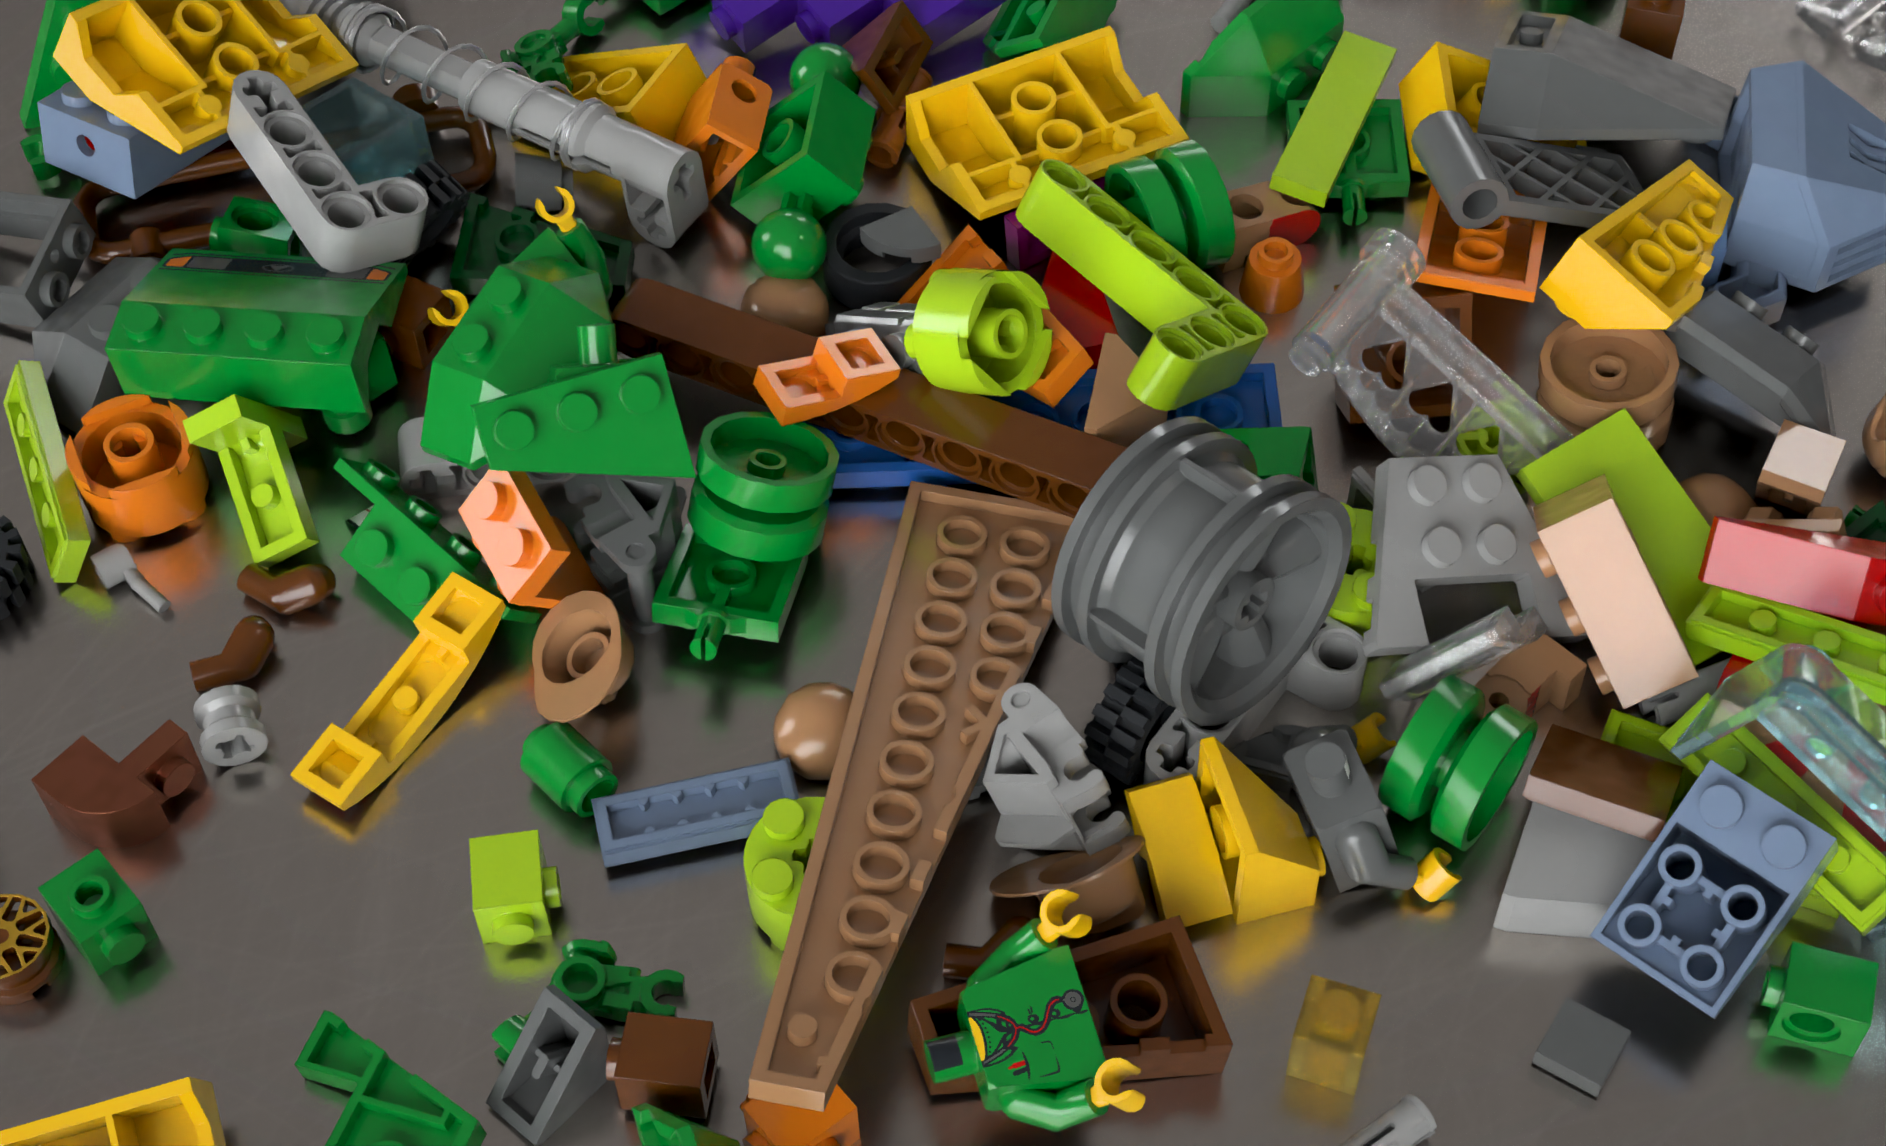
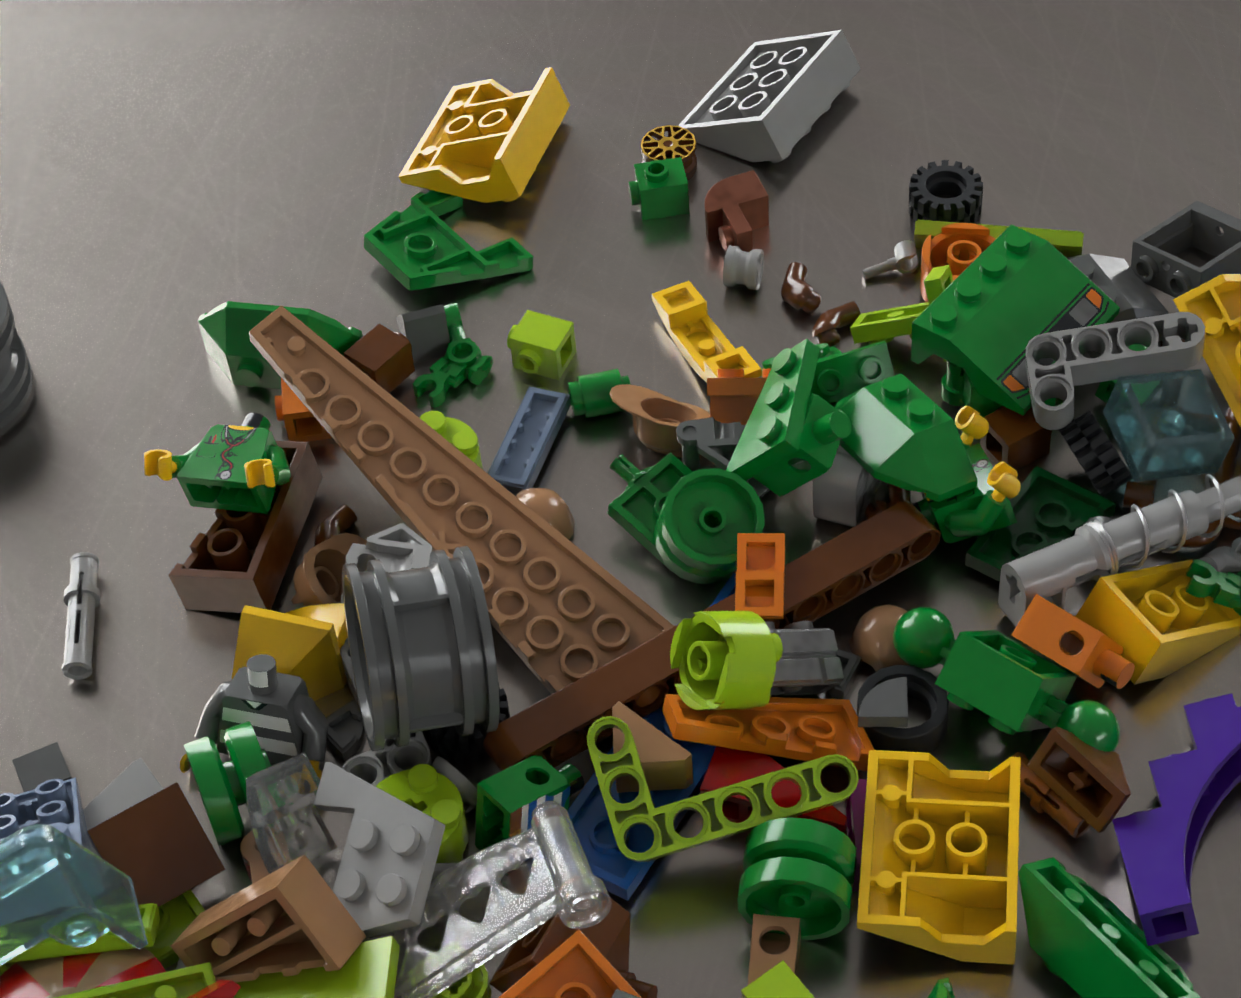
camera: 125 degrees right, 5 degrees down
orange hat [1239,237,1305,314] -> none
clear yellow brick [1286,974,1382,1095] -> none

